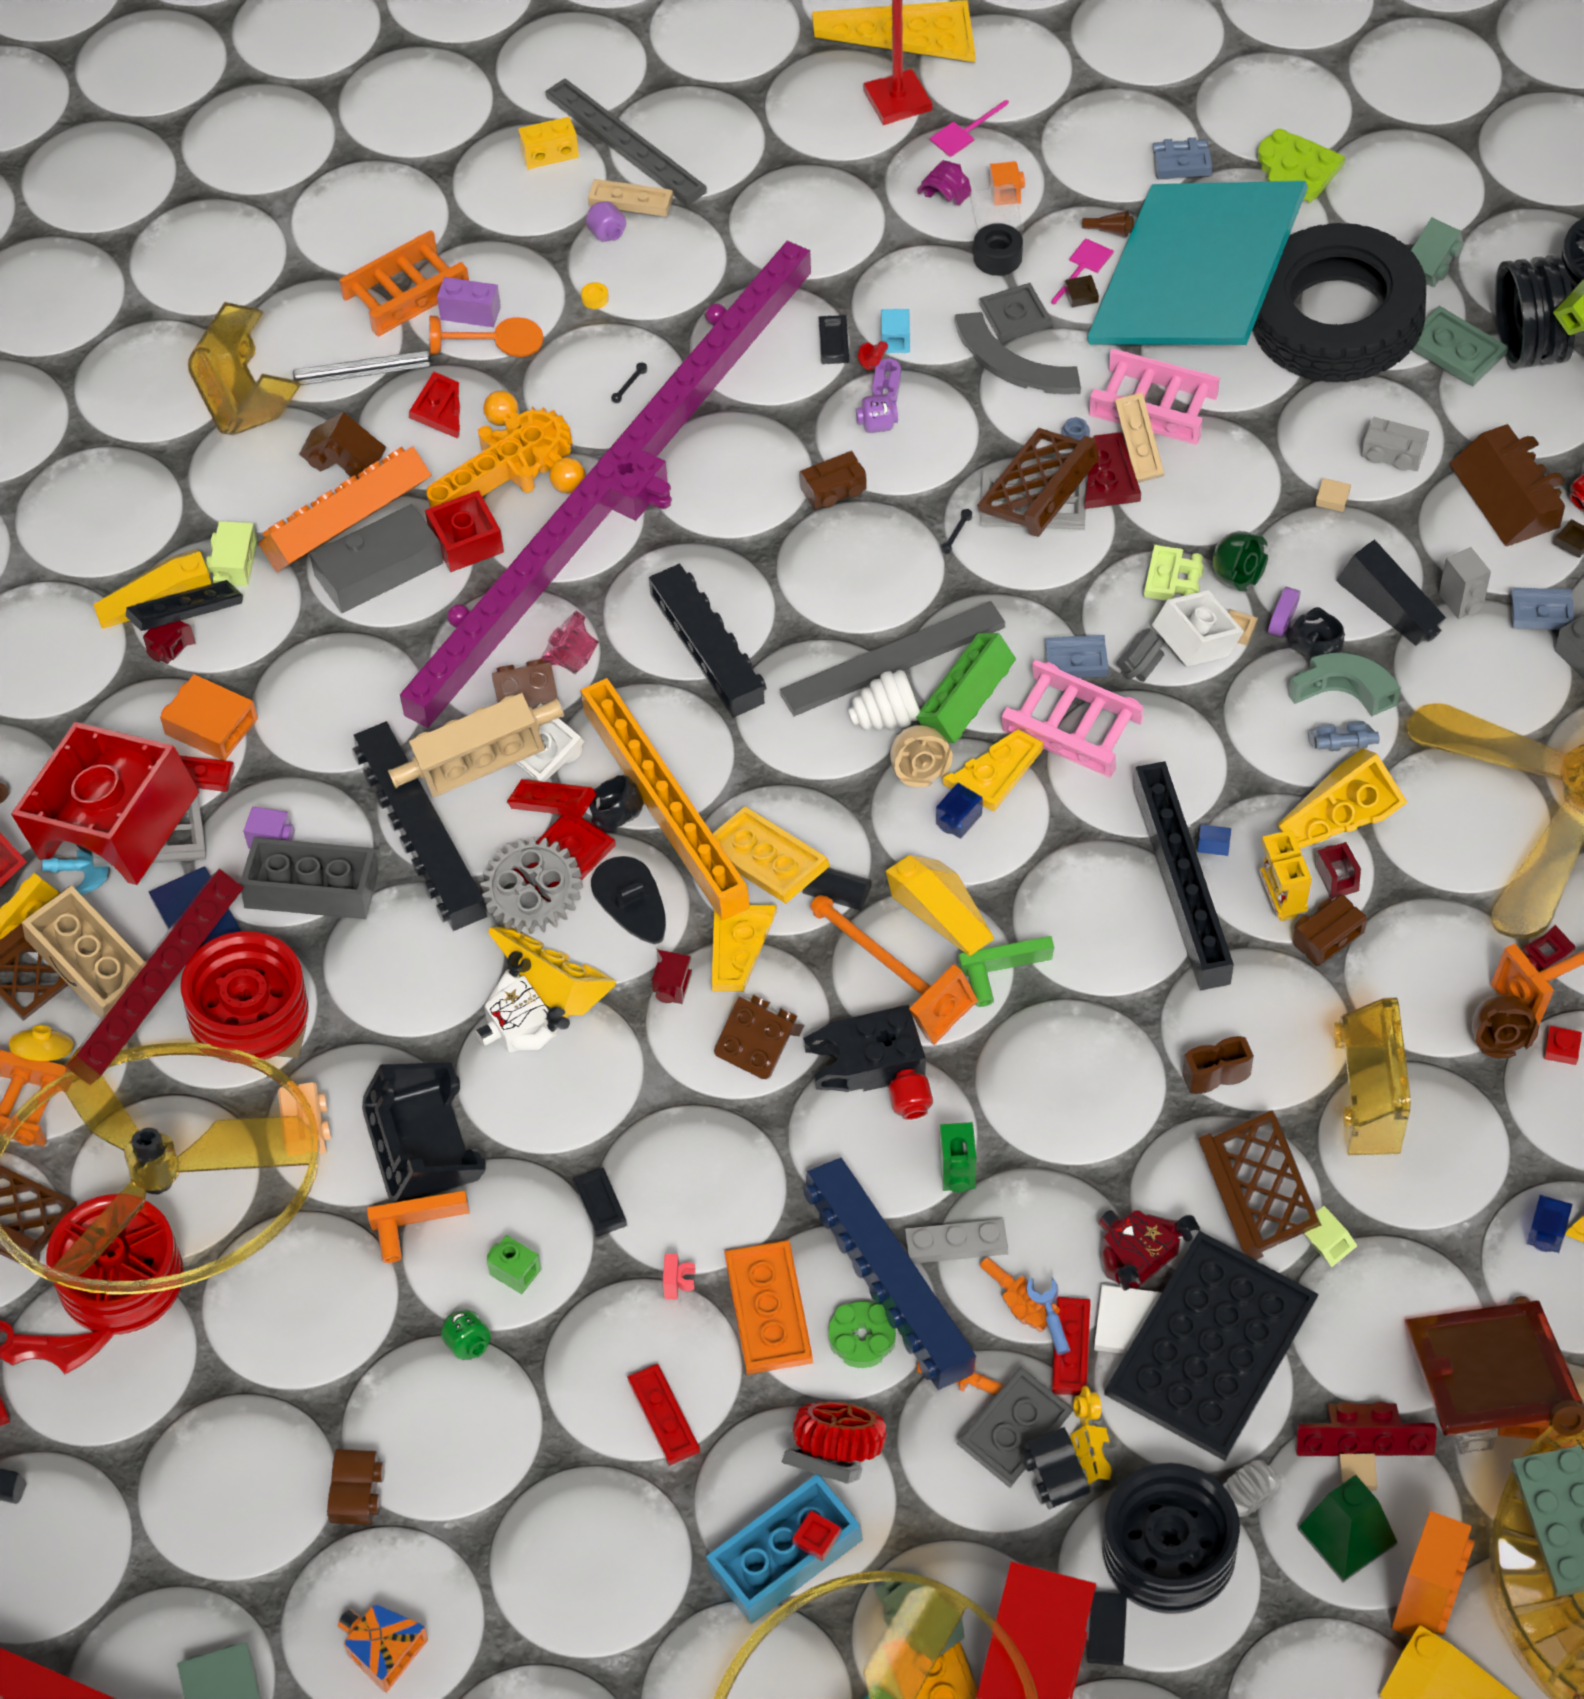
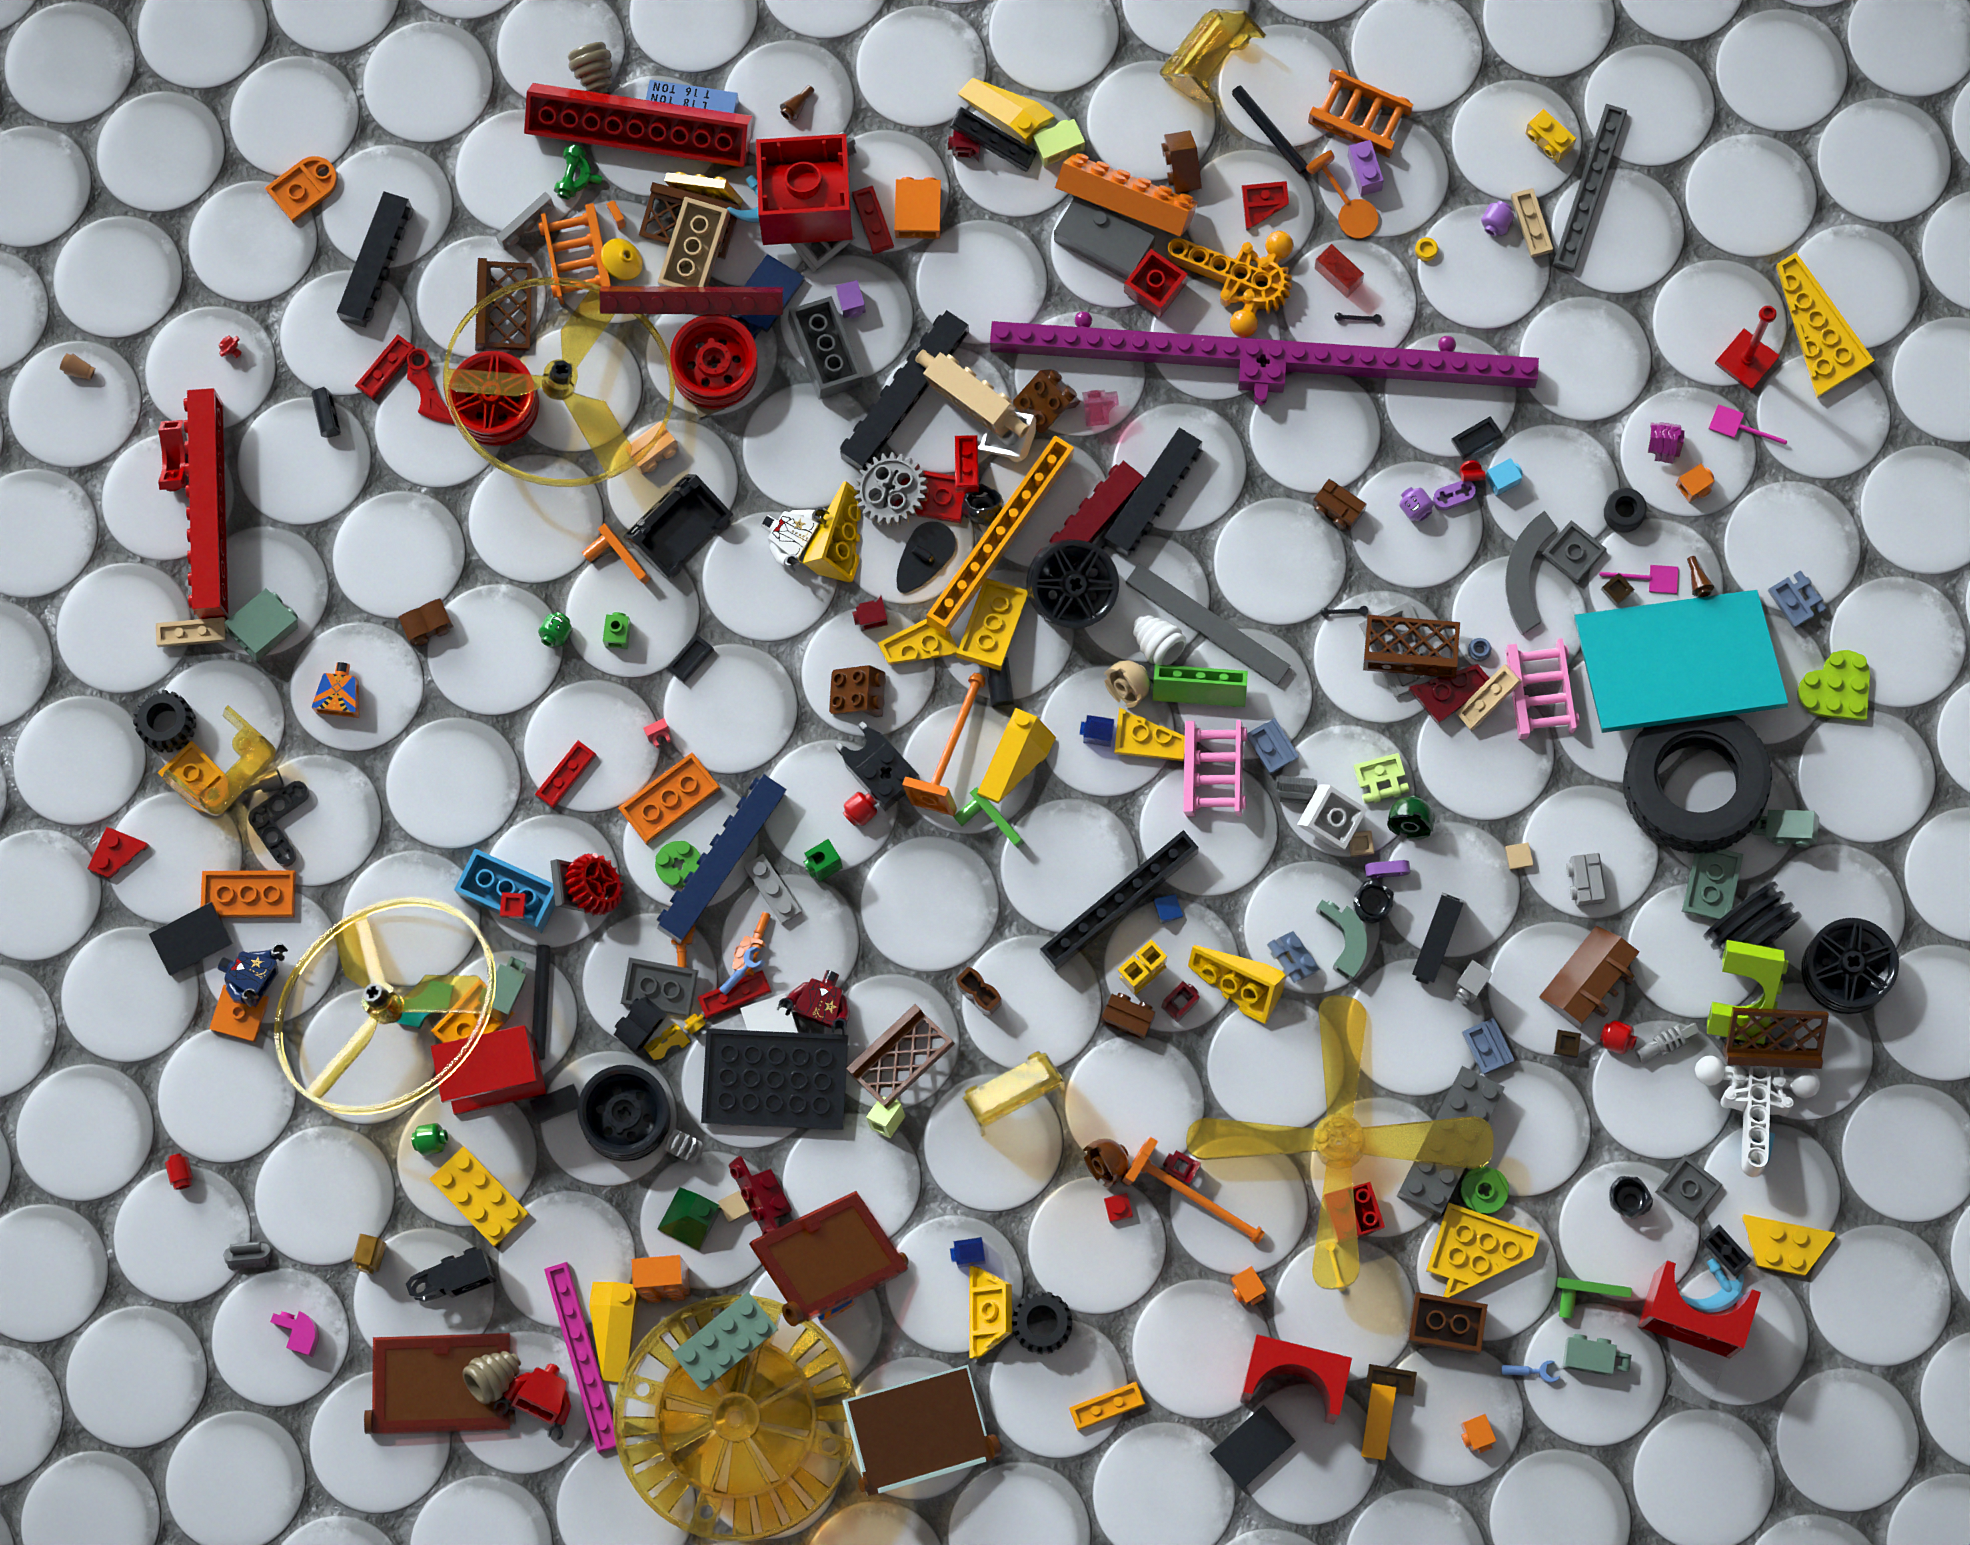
camera: 65 degrees right, 20 degrees up
clear piece [969,183,1024,231] -> none
none -> black axle [532,944,550,1060]
none -> black wheel [1026,539,1119,629]
none -> dark red brick [1034,460,1144,576]
none -> clear red brick [1314,244,1364,298]

